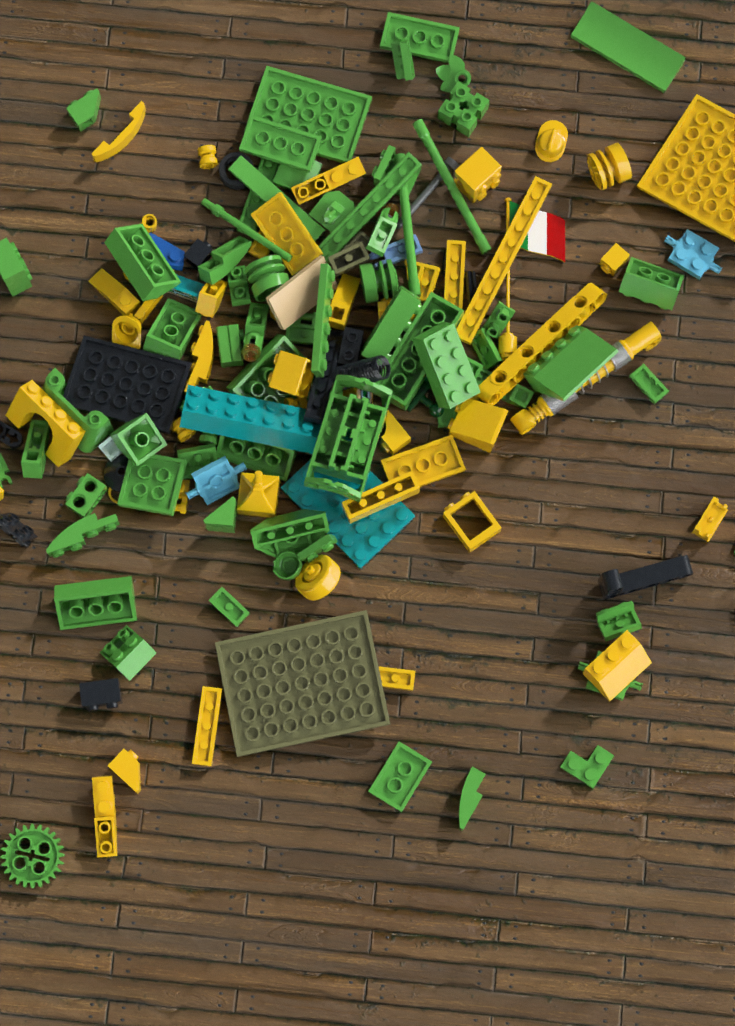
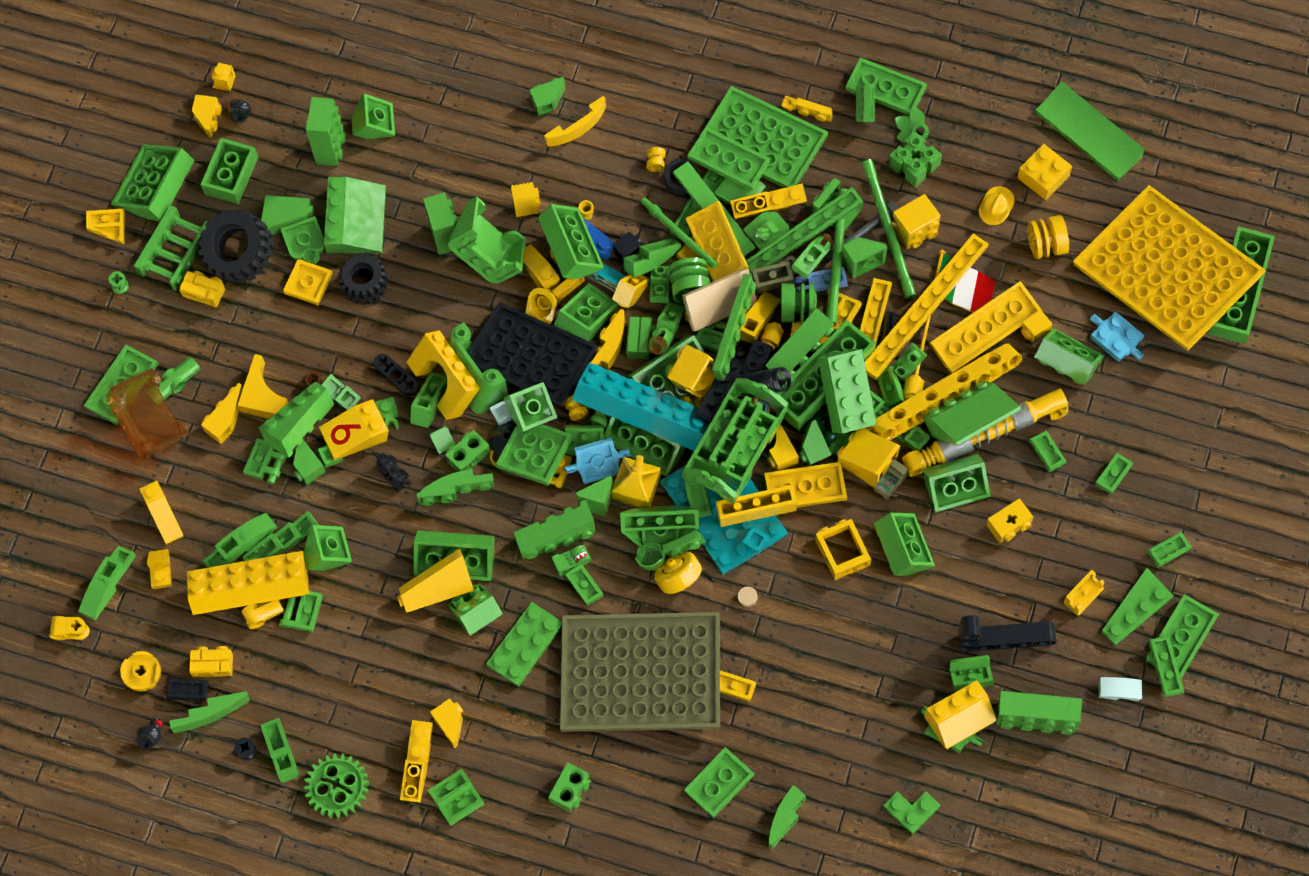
camera: 15 degrees right, 10 degrees down
black brick [79,678,123,711] -> none
yellow plate [192,686,222,767] -> none
none -> yellow slope [397,549,474,613]
none -> bright green slope [428,769,485,826]
none -> bright green slope [430,426,456,455]
none -> bright green windscreen [448,196,526,284]
none -> bright green plate [486,602,562,687]
none -> yellow brick [511,182,541,217]
none -> bright green wedge [514,500,596,559]
none -> bright green brick [548,762,591,813]
none -> bright green leg [552,545,591,578]
none -> bright green tile [684,481,712,518]
none -> tan tile [738,587,757,607]
none -> teal plate [742,527,769,554]
none -> yellow brick [760,322,784,351]
none -> yellow hinge [782,96,833,122]
none -> bright green slope [799,420,831,465]
none -> bright green slope [842,237,887,279]
none -> olive leg [874,459,908,499]
none -> bright green slope [874,512,935,576]
none -> bright green slope [923,454,991,512]
none -> yellow plate [929,281,1043,374]
none -> yellow brick [986,498,1033,543]
none -> bright green brick [996,691,1082,735]
none -> yellow brick [1018,144,1072,200]
none -> bright green plate [1095,453,1133,495]

